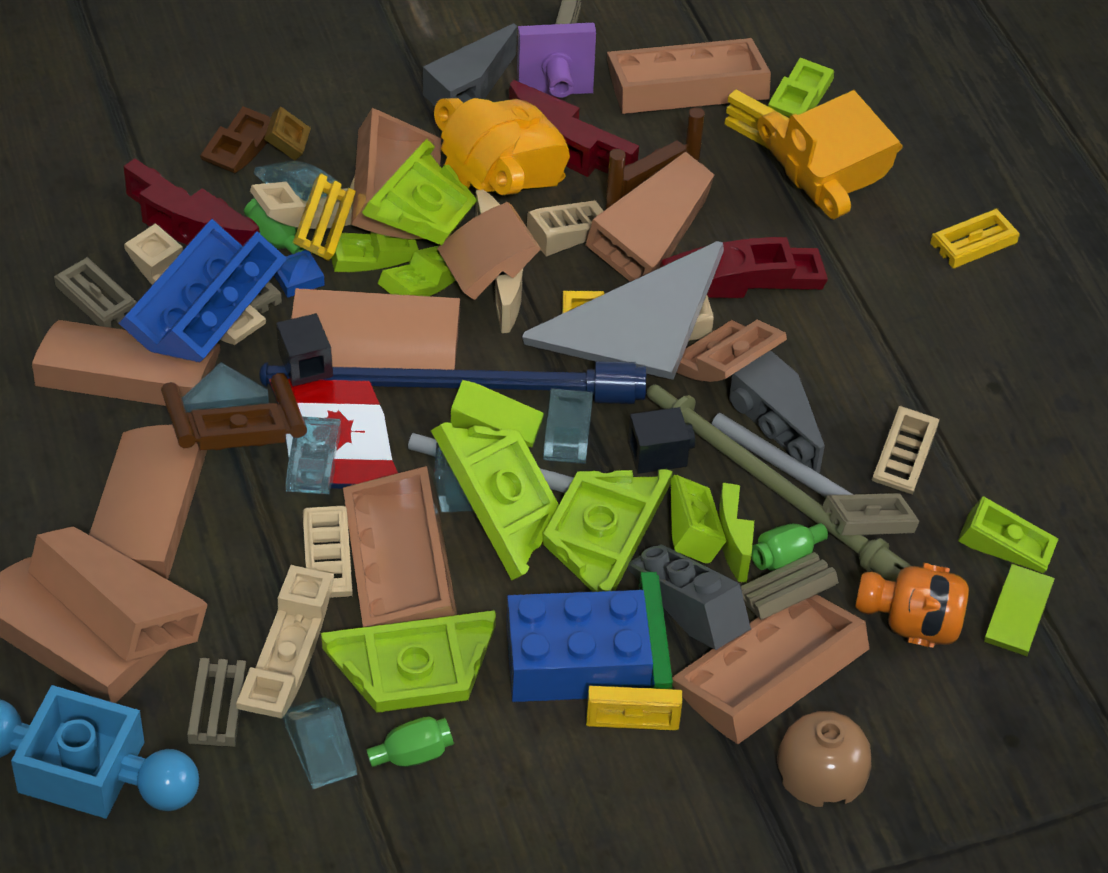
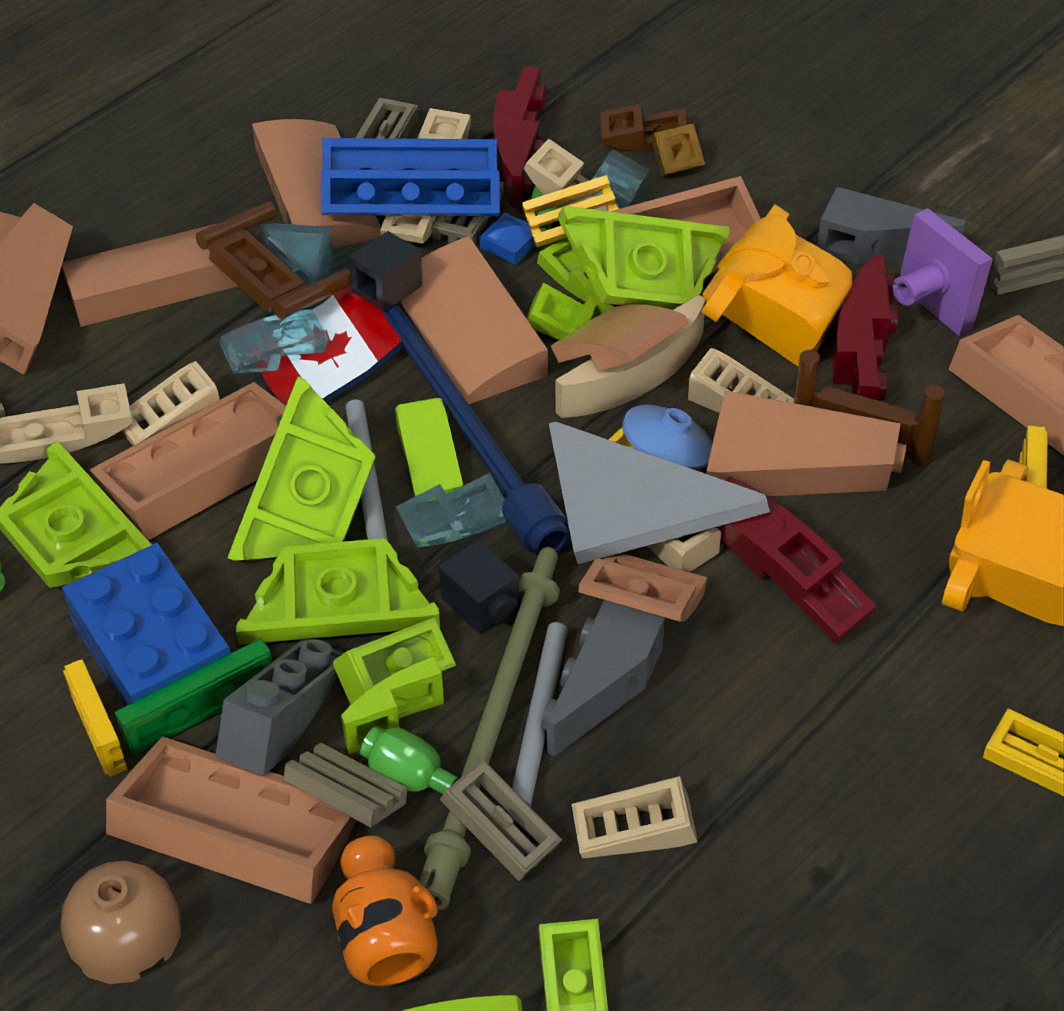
camera: 65 degrees right, 0 degrees up
none -> medium blue dish [622,405,713,471]

